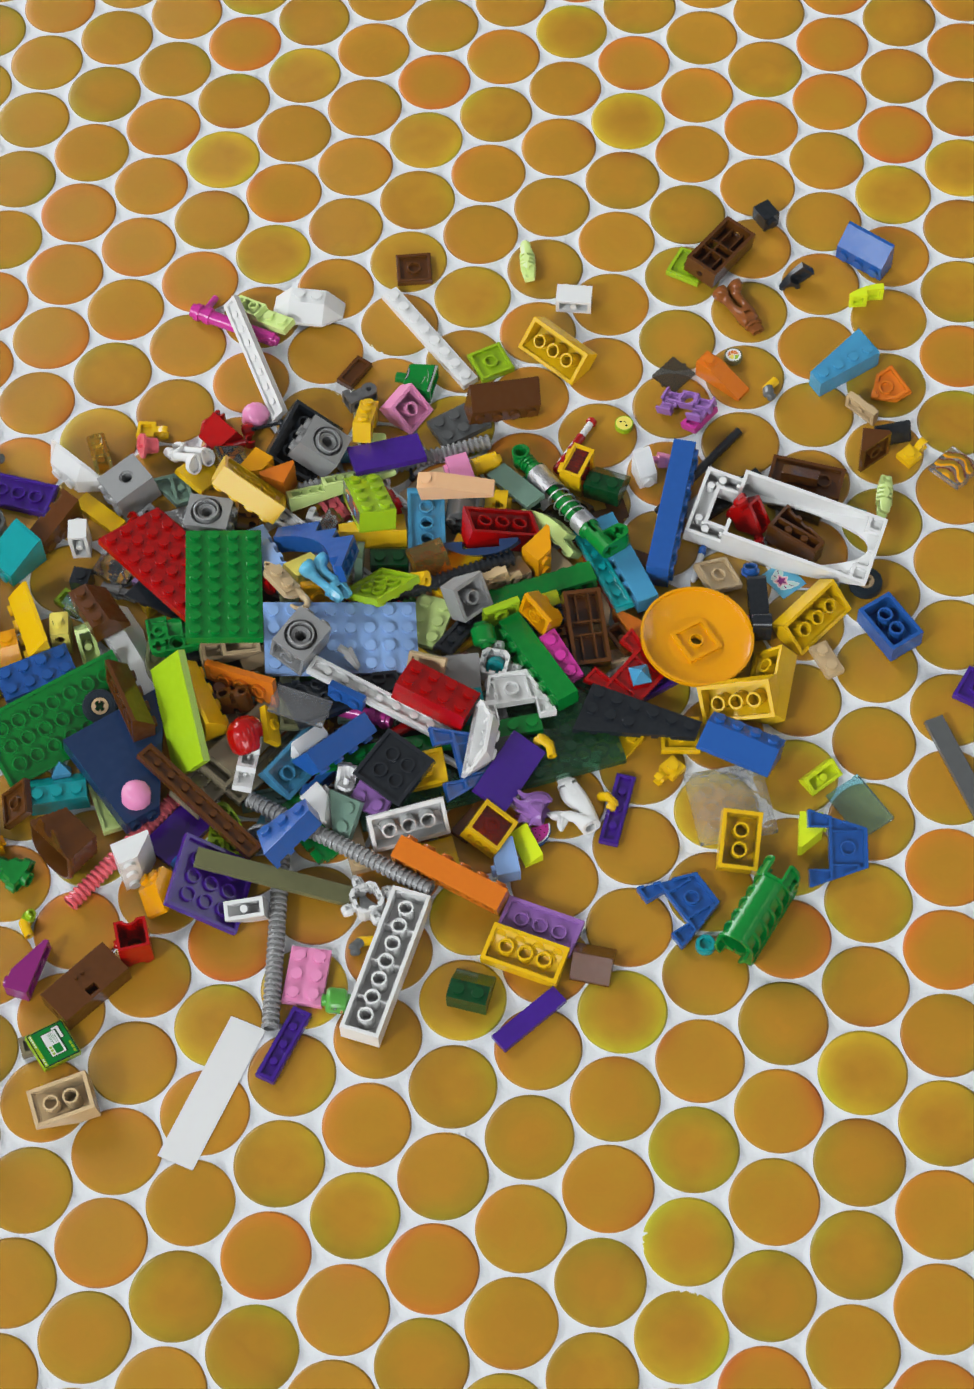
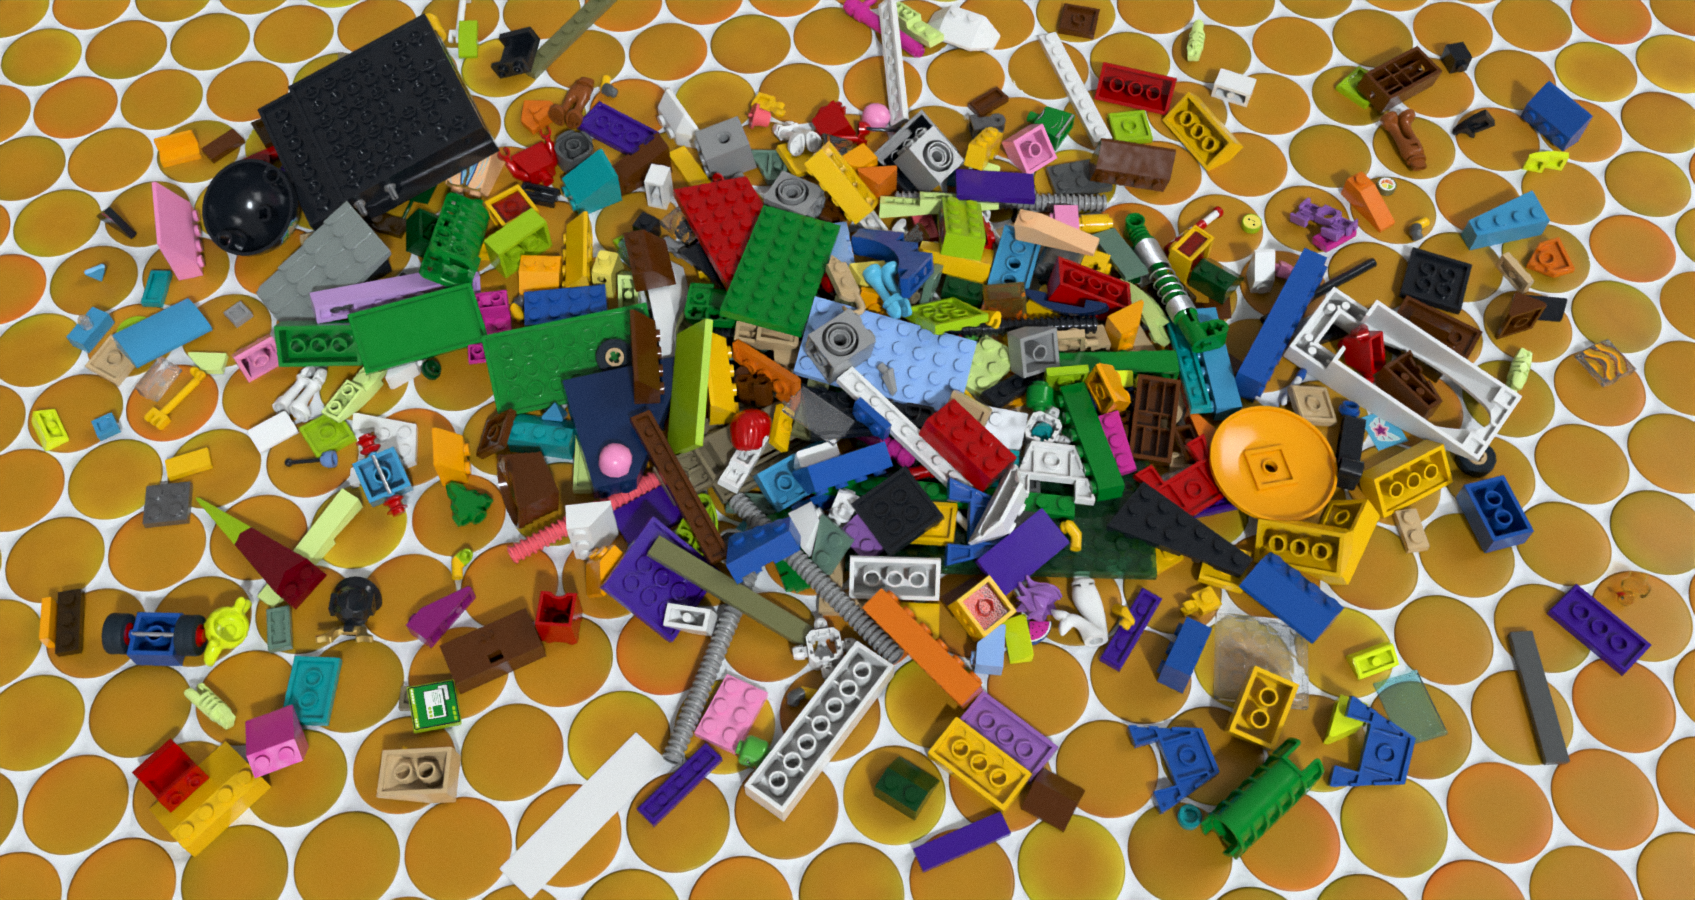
camera: 15 degrees right, 0 degrees up
clear yellow torso [86,433,113,476] -> none
dark azure slope [628,664,652,686] -> none
clear smoke piece [652,357,695,392] -> none
yellow plate [896,437,928,469] -> none
none -> red slope [1094,62,1177,115]
none -> blue wedge [1156,617,1212,694]
none -> black plate [1398,247,1472,315]

